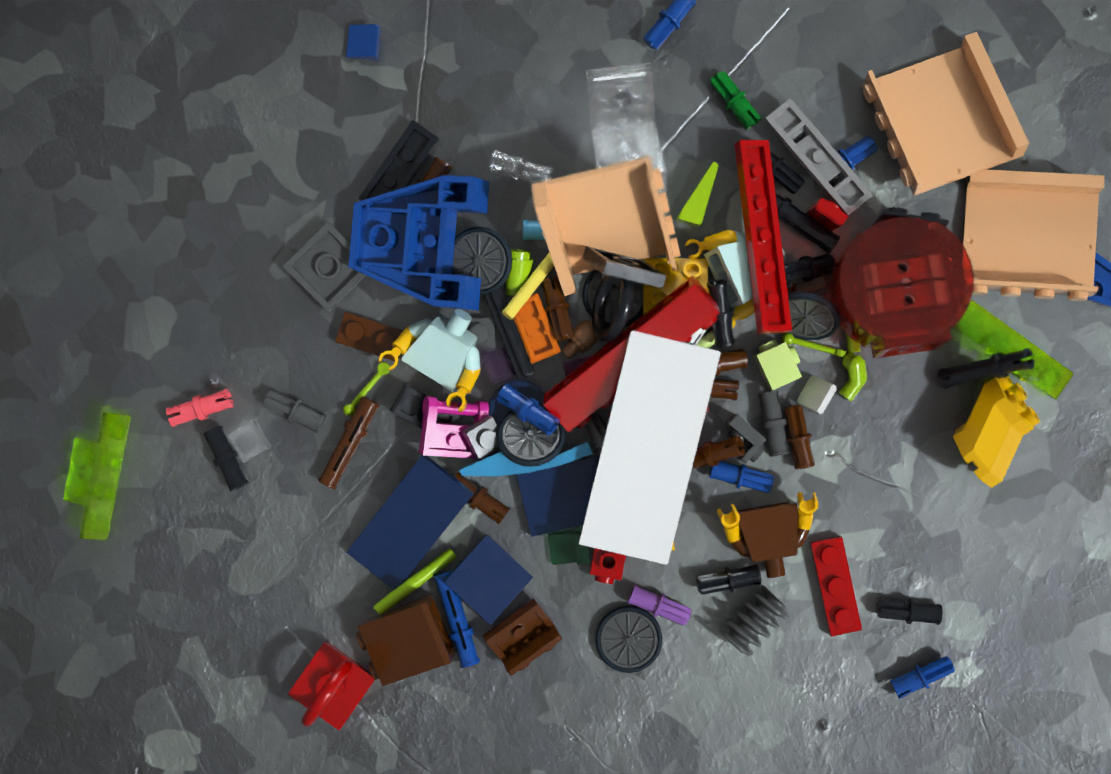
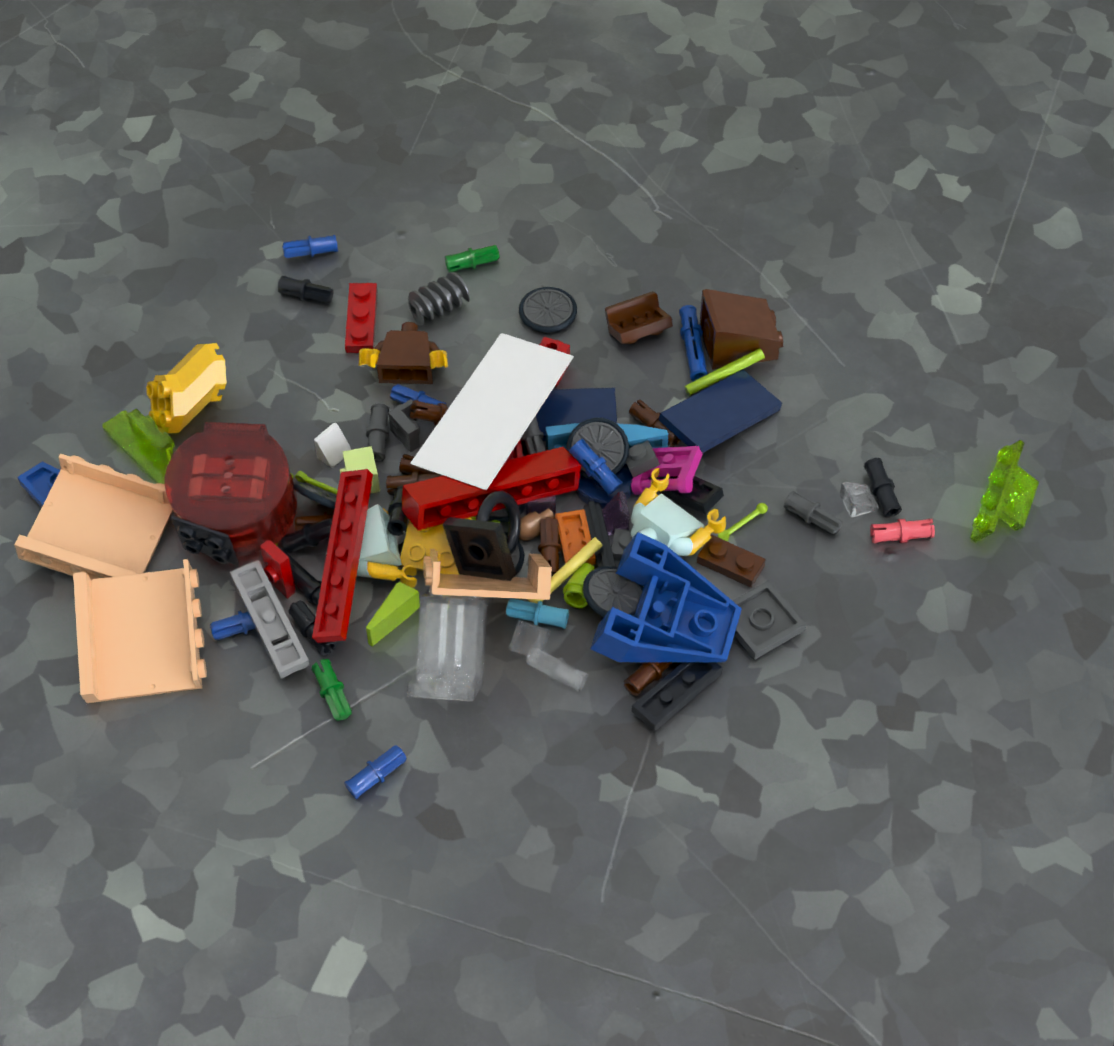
camera: 165 degrees left, 35 degrees down
red tile [287,640,375,731] -> none
reddish brown pin [318,396,380,490] -> none
blue slope [346,24,381,61] -> none
dark blue tile [443,534,533,625] -> none
clear green panel [548,529,590,565] -> none
medium lavender axle [627,584,692,626] -> none
black axle [696,564,761,595] -> none
reddish brown axle [785,404,815,469] -> none
lime arm [839,353,867,402] -> none
black pin [938,348,1035,389] -> none
none -> green axle [445,245,500,273]

